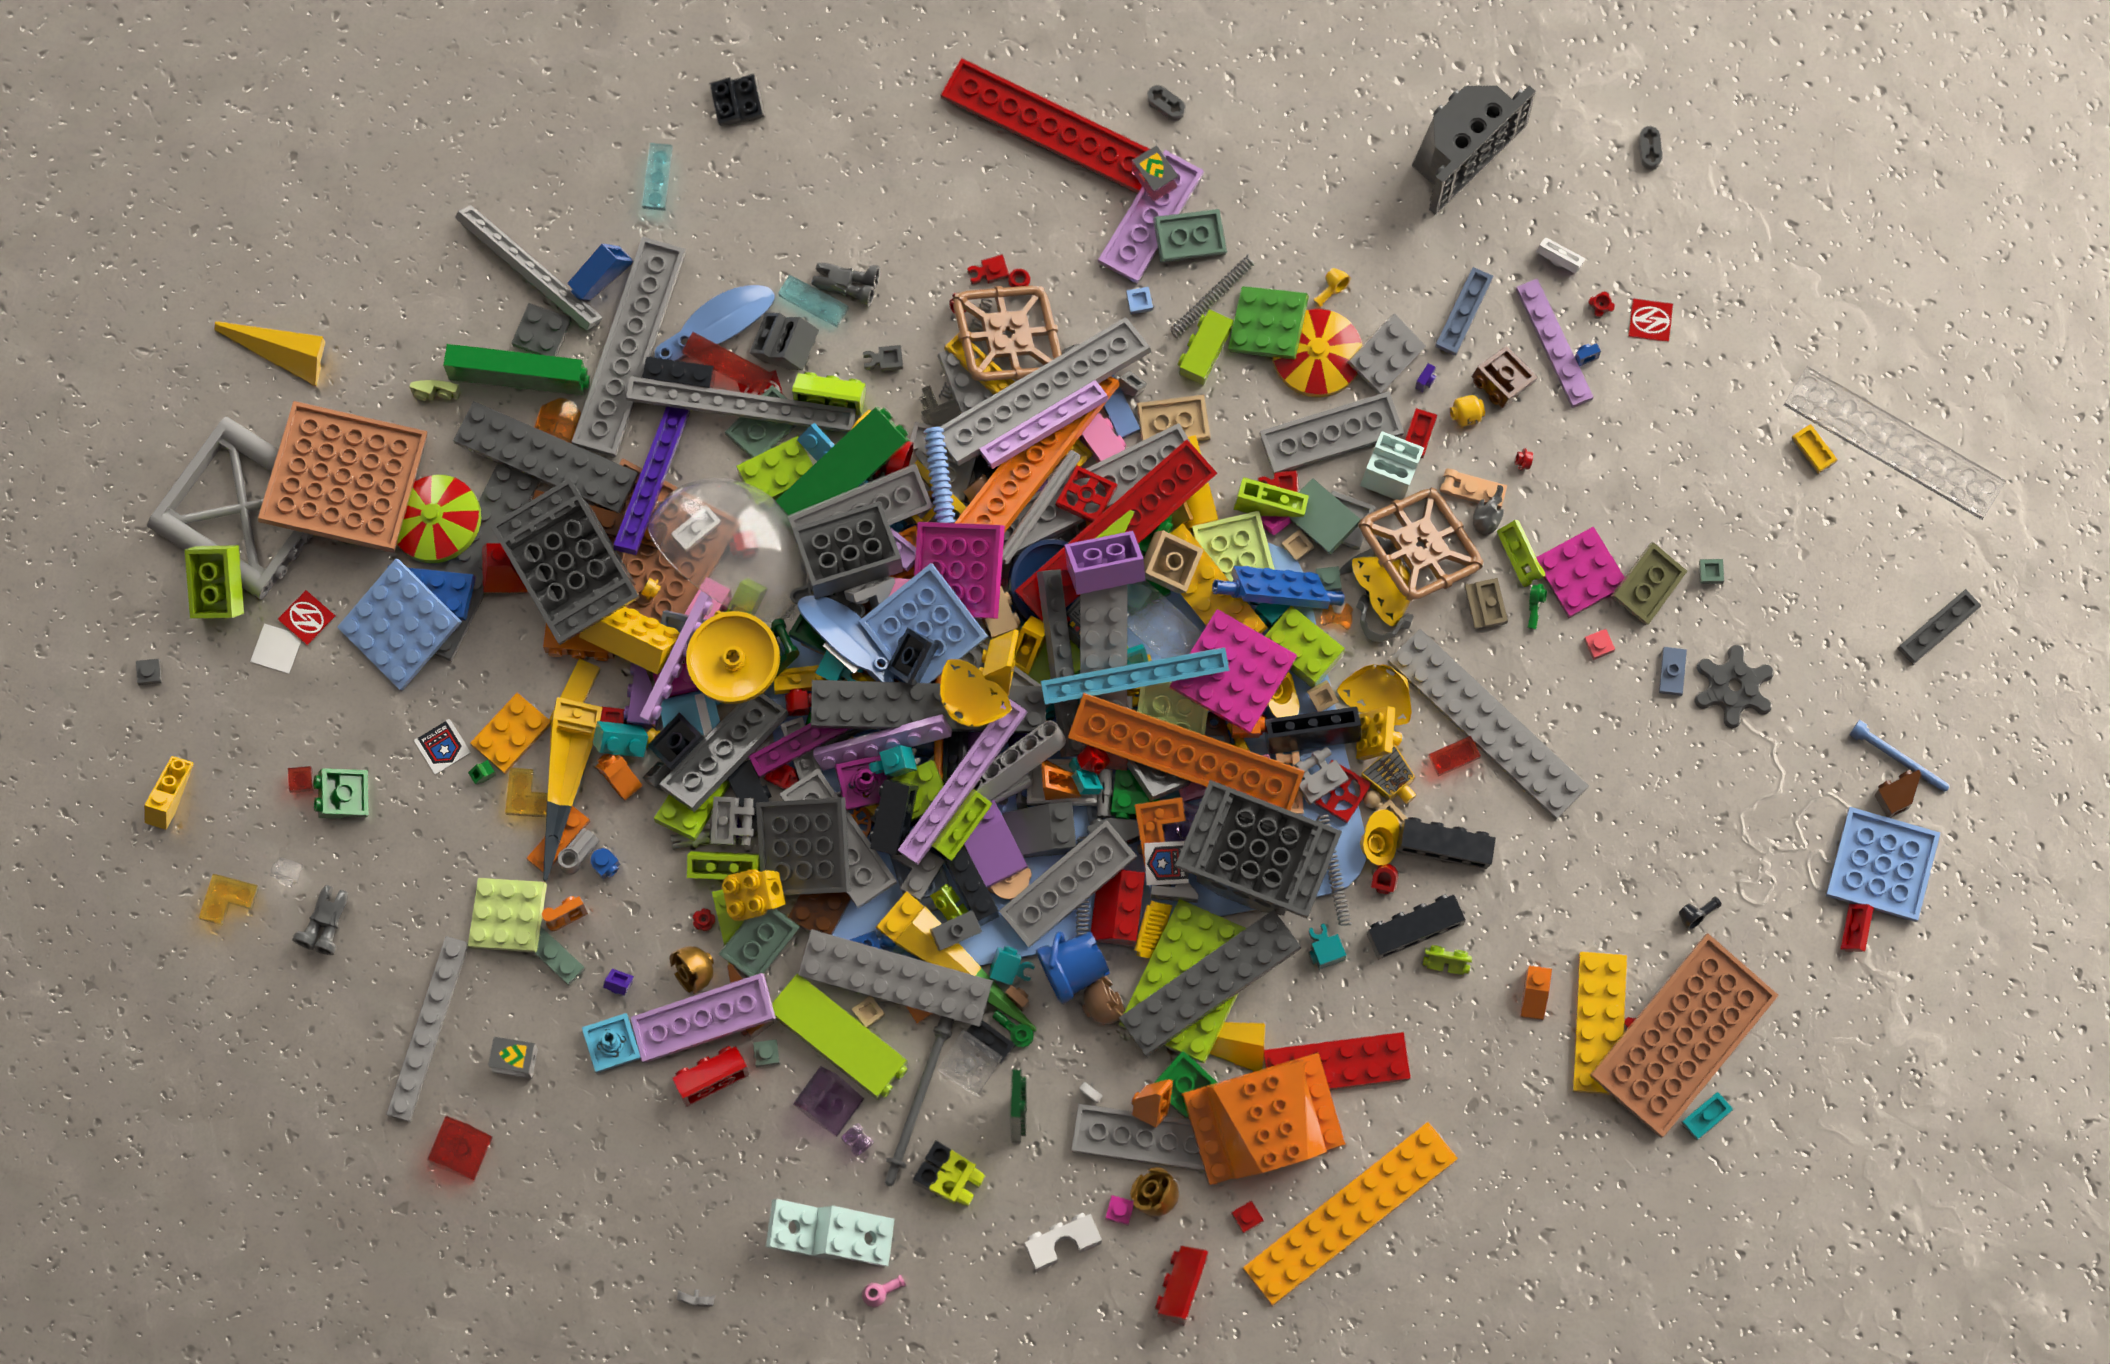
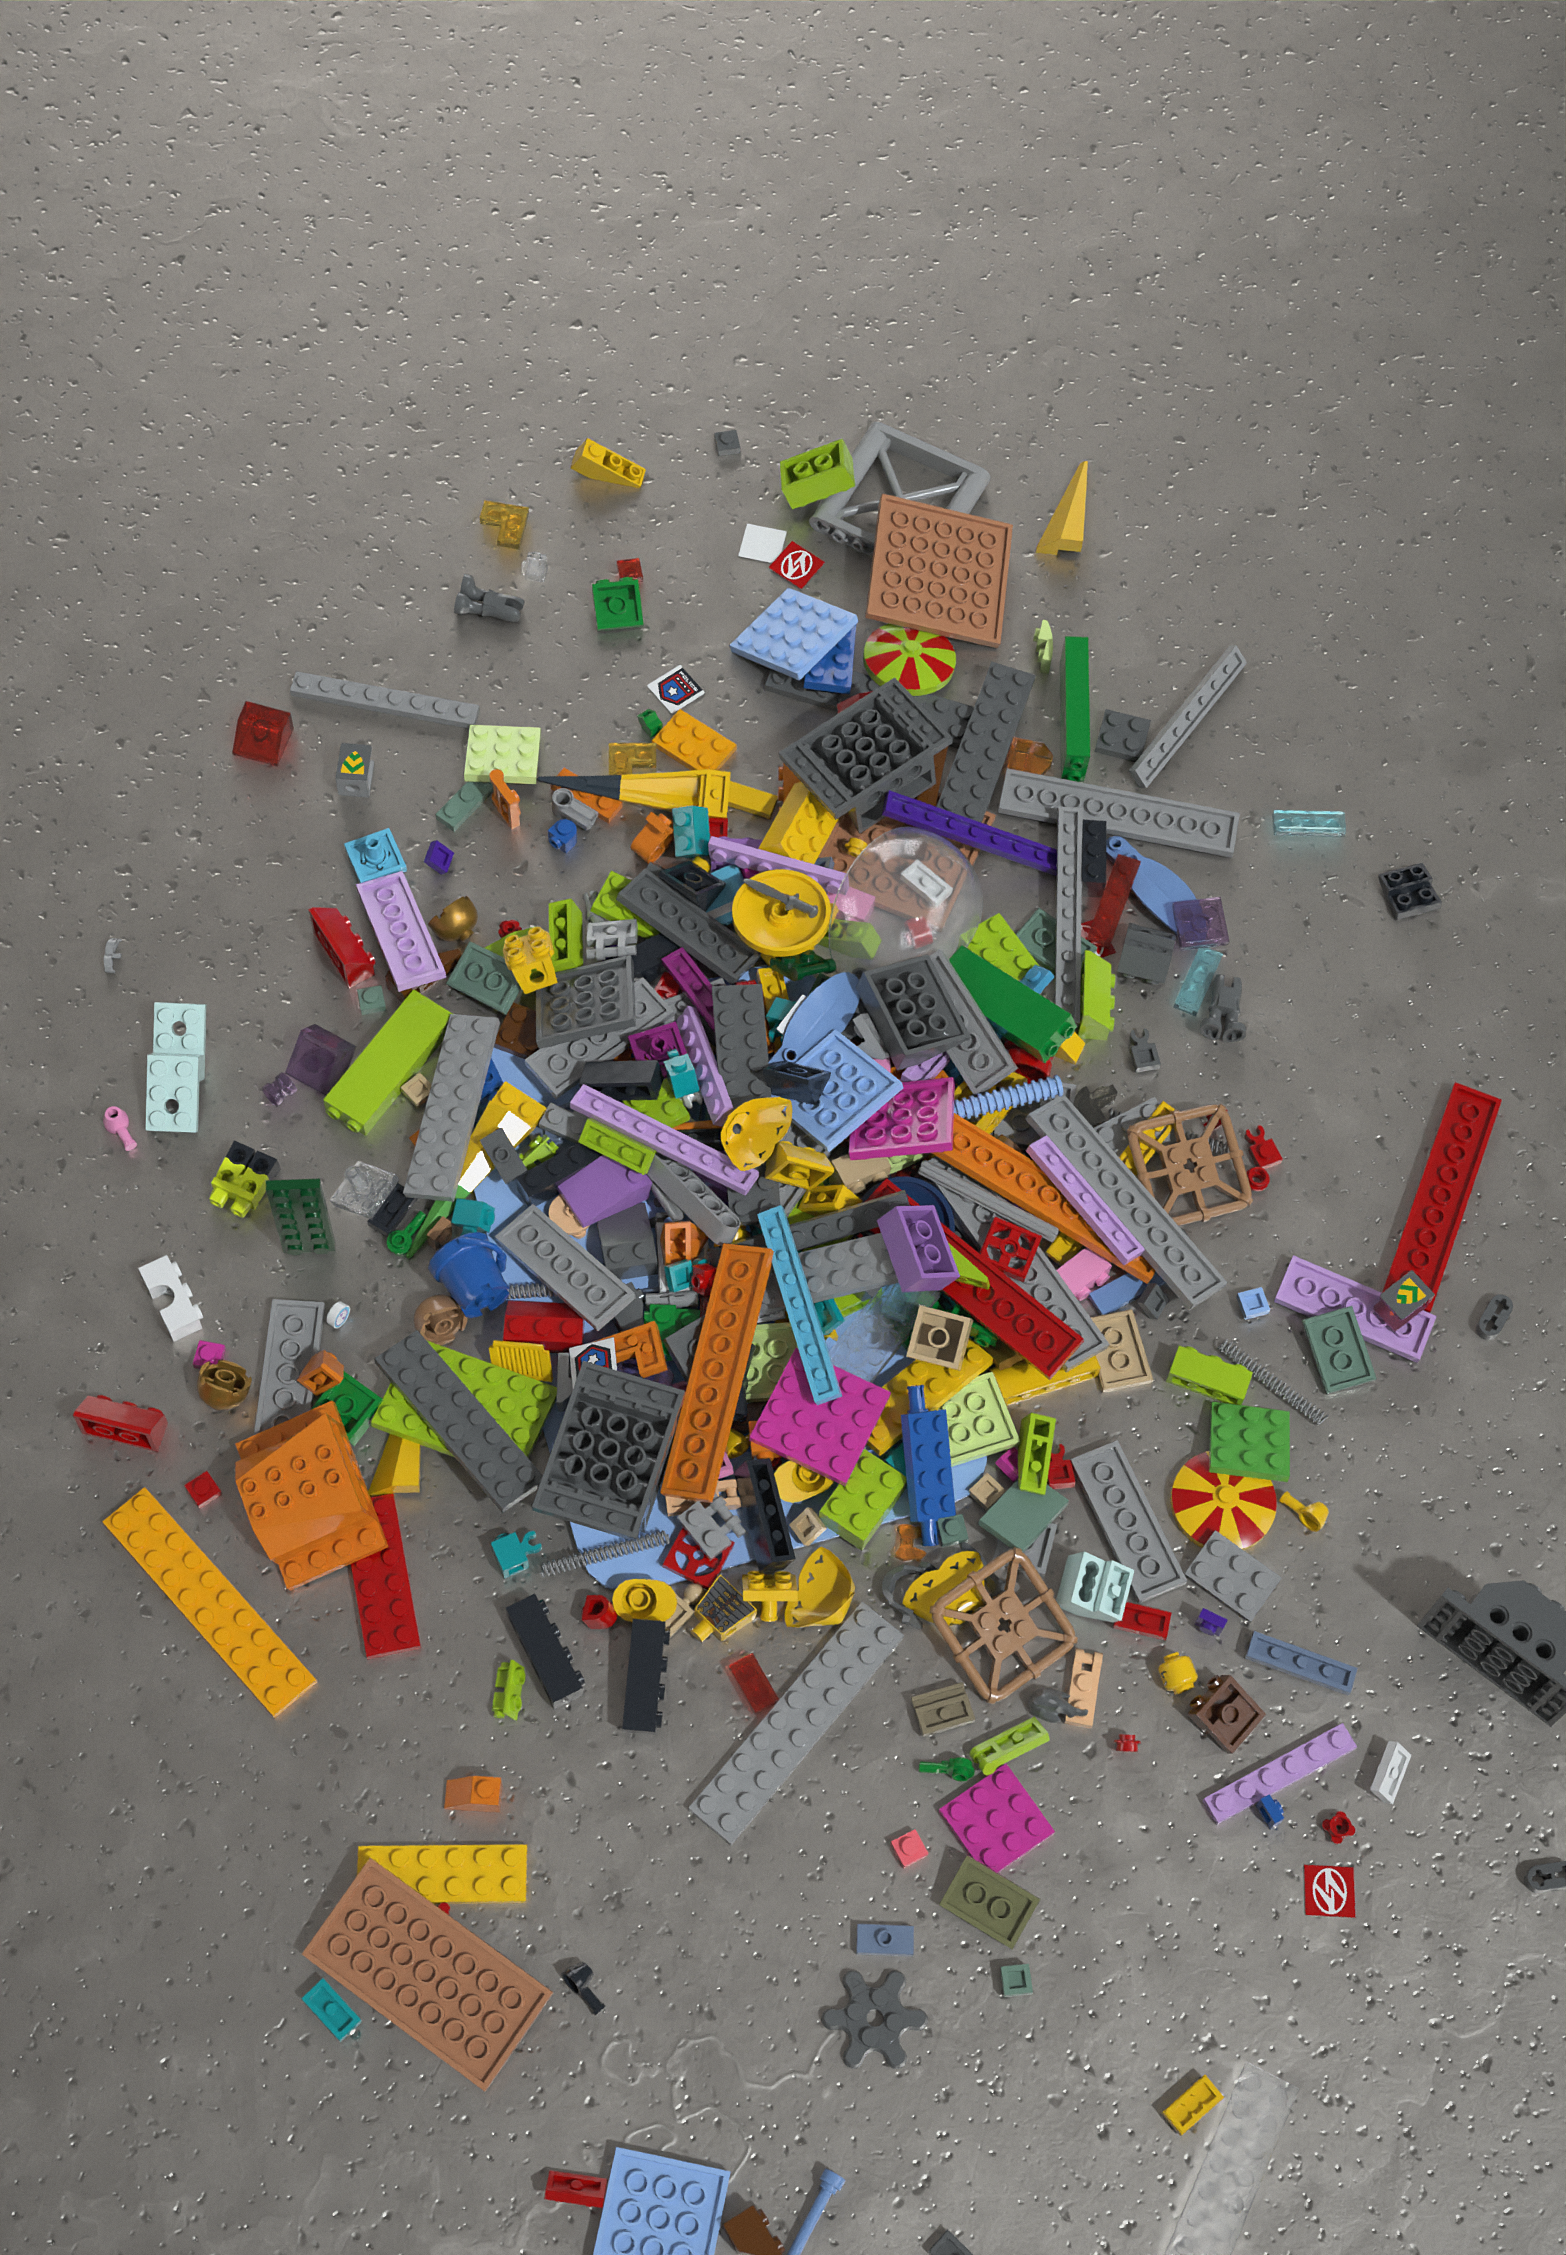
camera: 80 degrees right, 10 degrees down
blue slope [567,244,634,300] -> none
dark grey bar [885,1016,954,1187] -> none
none -> dark grey sword [743,879,818,918]
none -> clear purple plate [1172,897,1230,951]

